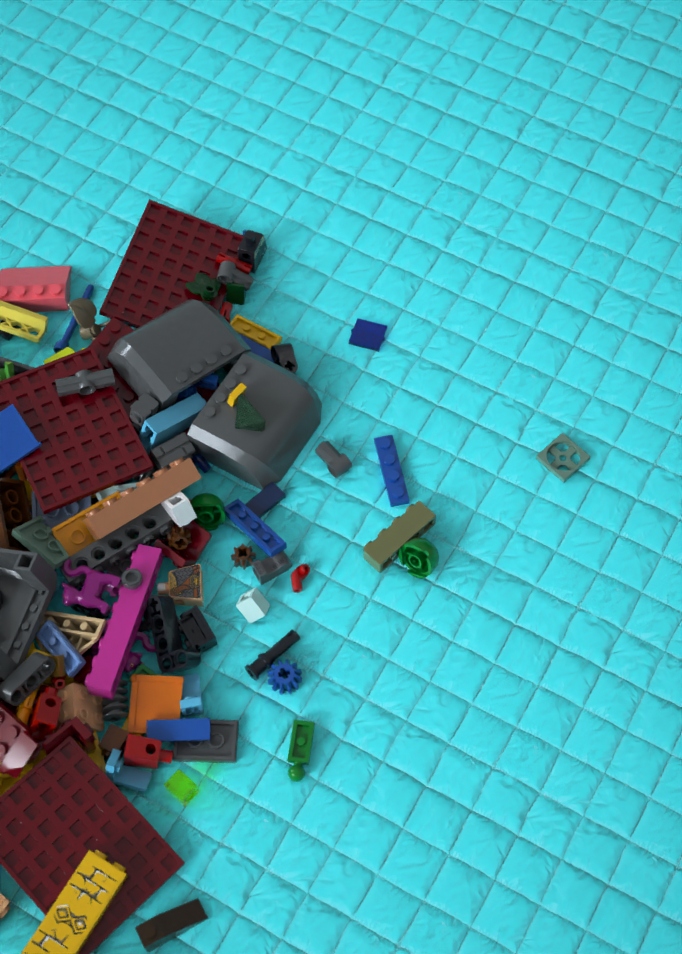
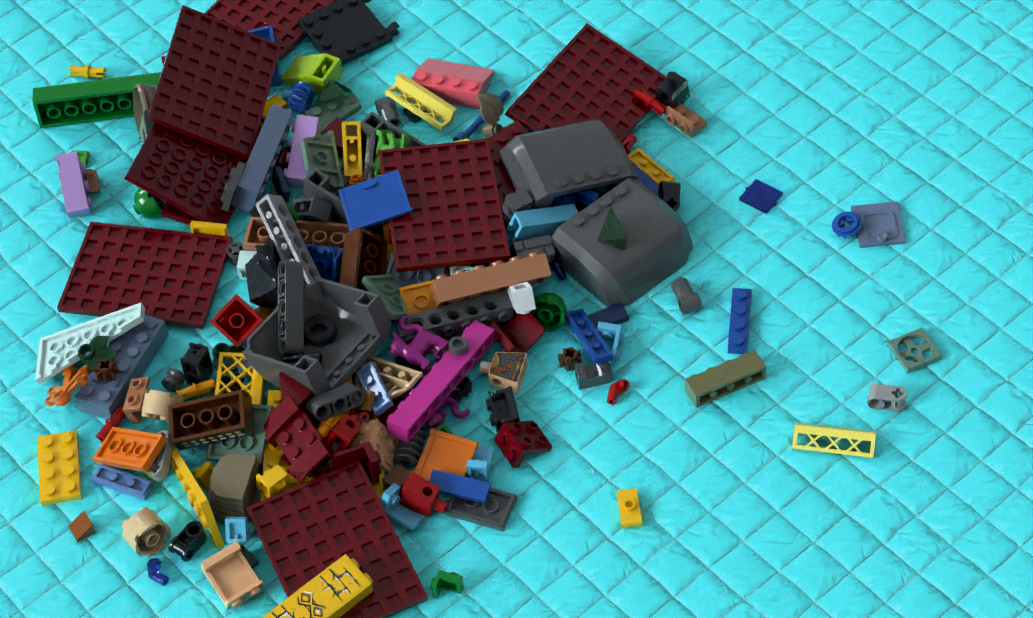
camera: 20 degrees right, 10 degrees down
dark grey piece [55,368,115,396] -> none
black beam [147,595,201,673] -> none
clear neon green panel [164,770,200,807] -> none
reddish brown gear [167,526,192,551] -> none
dark green plate [186,272,221,301] -> none
dark grey piece [217,261,254,291] -> none
dark green slope [226,283,246,305] -> none
yellow tile [227,383,247,407] -> none
light aqua panel [236,587,270,623] -> none
black pin [245,629,300,681] -> none
blue gear [267,659,302,695] -> none
green plate [287,720,315,782] -> none
green cylinder [399,538,439,579] -> none
none -> green bracket [430,570,464,598]
none -> dark red bracket [494,421,552,468]
none -> medium azure bracket [597,322,624,367]
none -> yellow plate [617,488,643,529]
none -> nougat bracket [666,103,707,137]
none -> light yellow fence [792,422,876,458]
none -> blue gear [832,211,862,239]
none -> sand blue container [850,201,906,248]
none -> light grey piece [867,383,907,412]

